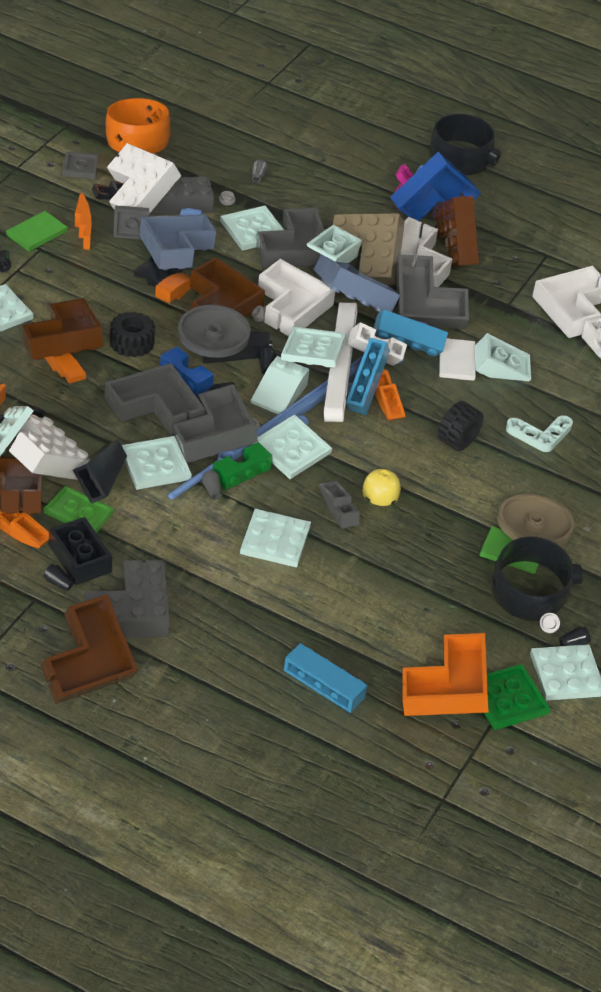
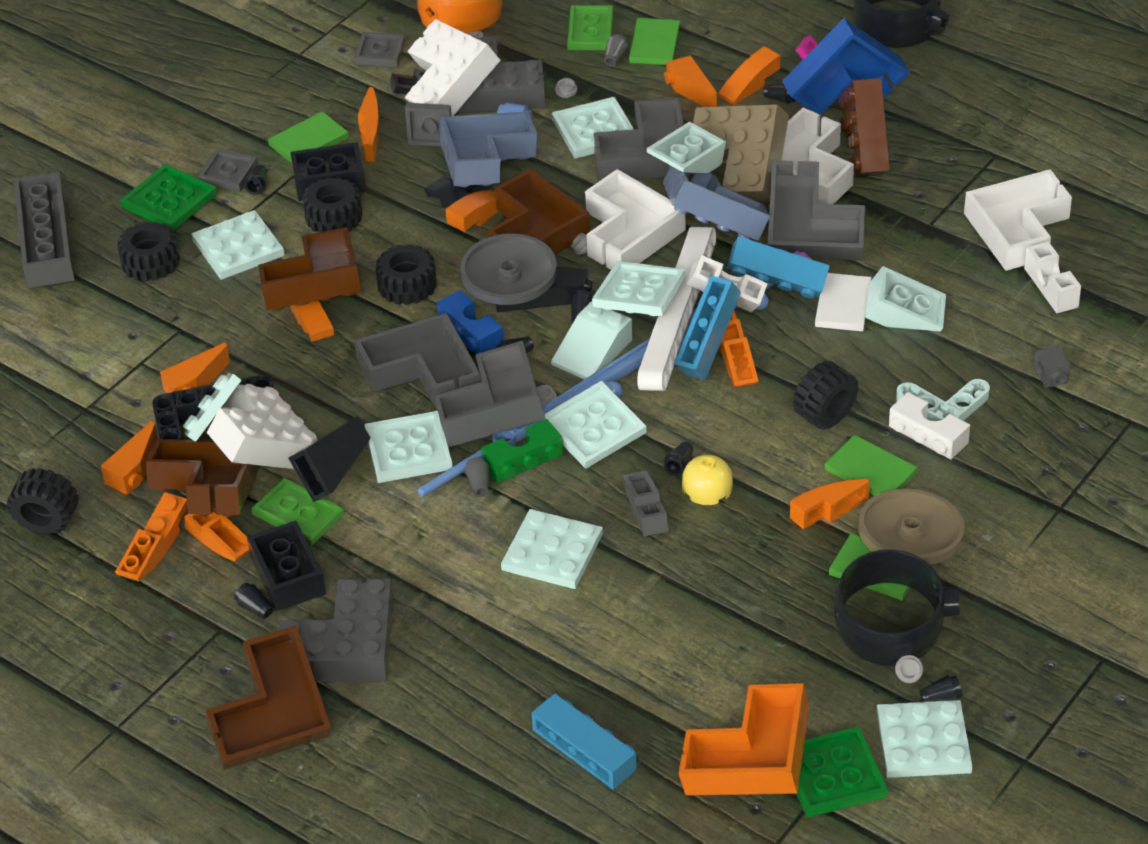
camera: 15 degrees right, 0 degrees up
none -> black brick [290,142,366,201]
none -> black tyre [302,177,363,232]
none -> bright green tile [567,5,613,50]
none -> bright green tile [629,18,680,65]
none -> orange slope [664,55,717,107]
none -> black cone [664,442,693,476]
none -> orange slope [718,46,780,105]
none -> black cone [763,83,796,104]
none -> orange slope [790,479,870,530]
none -> bright green tile [825,435,918,496]
none -> white arch [889,392,970,459]

